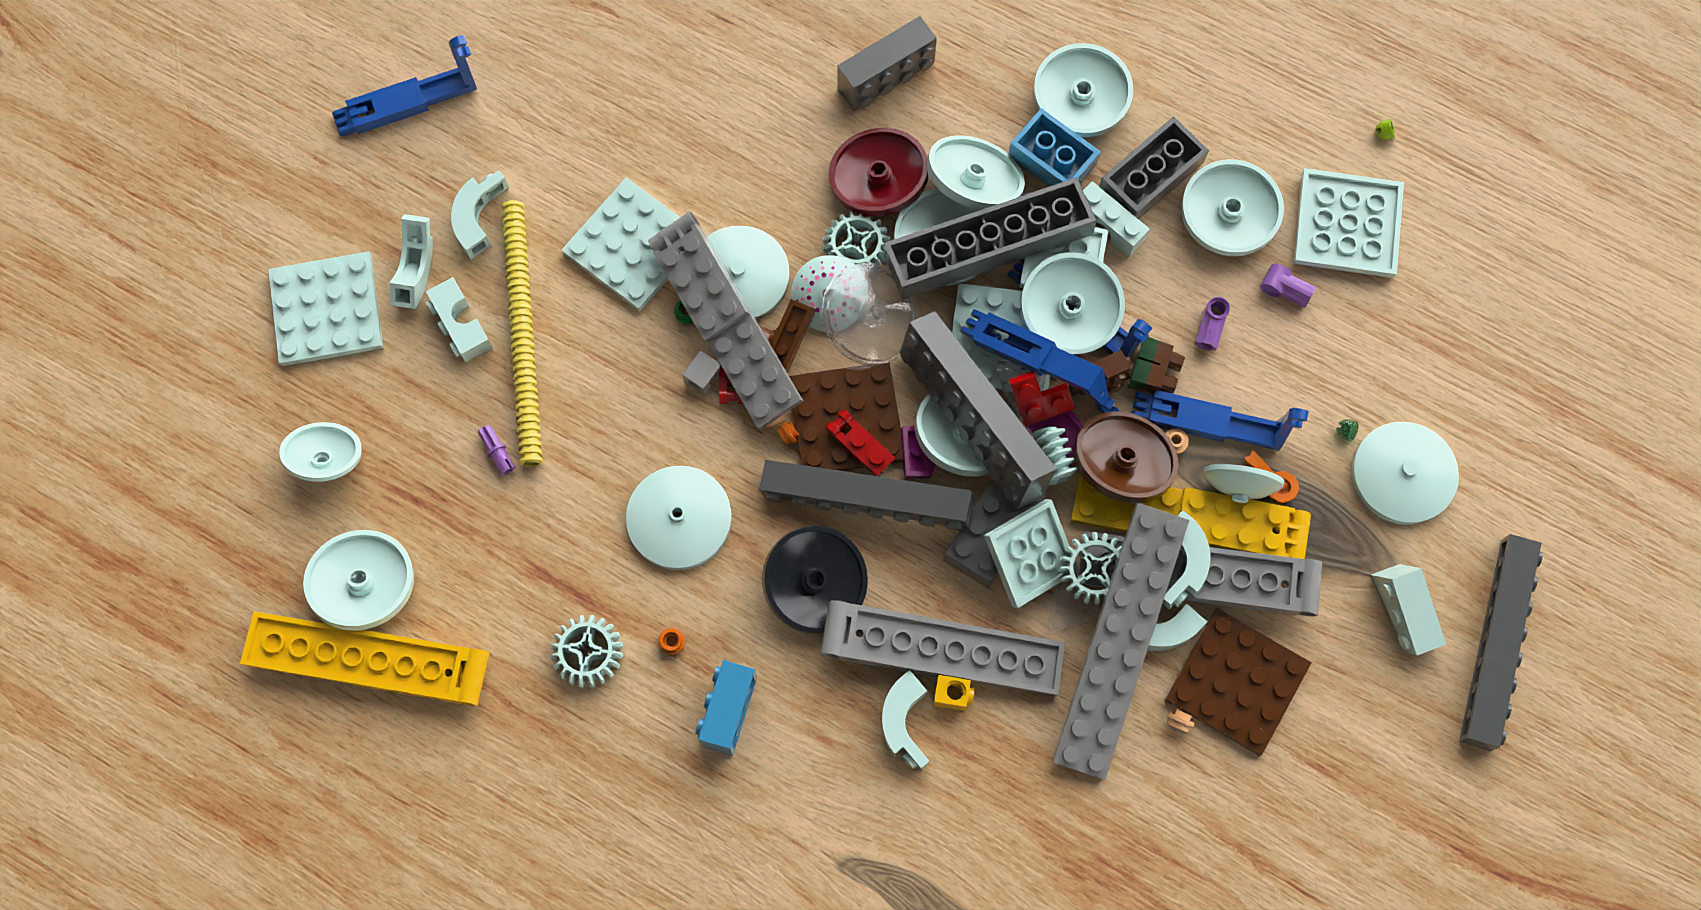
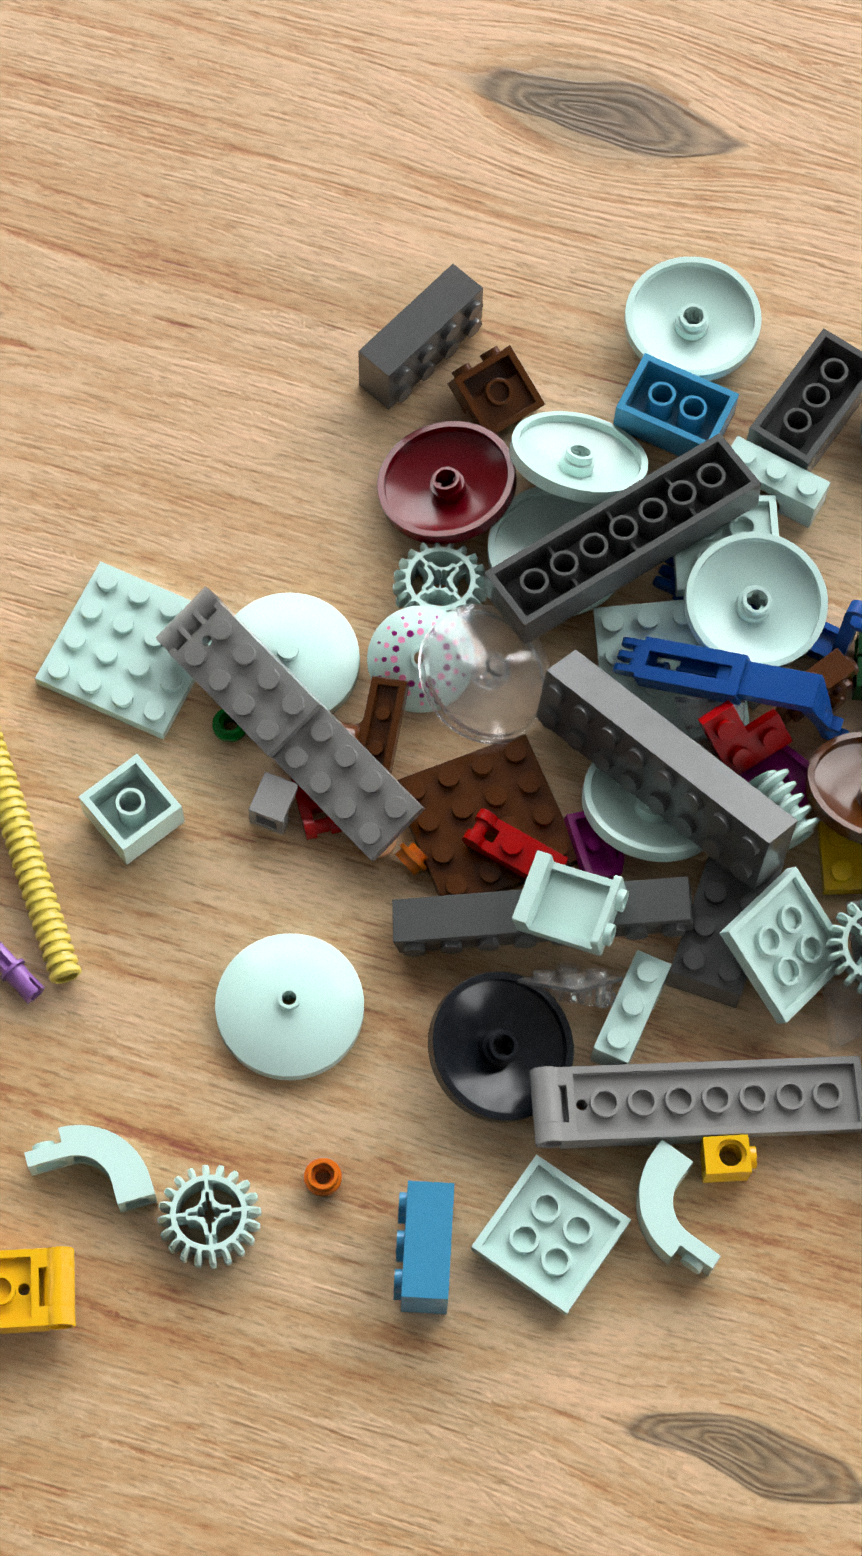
camera: 15 degrees left, 5 degrees down
none -> light aqua arch [24,1125,157,1213]
none -> light aqua brick [79,754,185,865]
none -> reddish brown plate [447,345,545,434]
none -> light aqua plate [471,1154,631,1316]
none -> light aqua panel [512,850,629,956]
none -> clear hinge [517,963,623,1009]
none -> light aqua arch [590,950,672,1065]

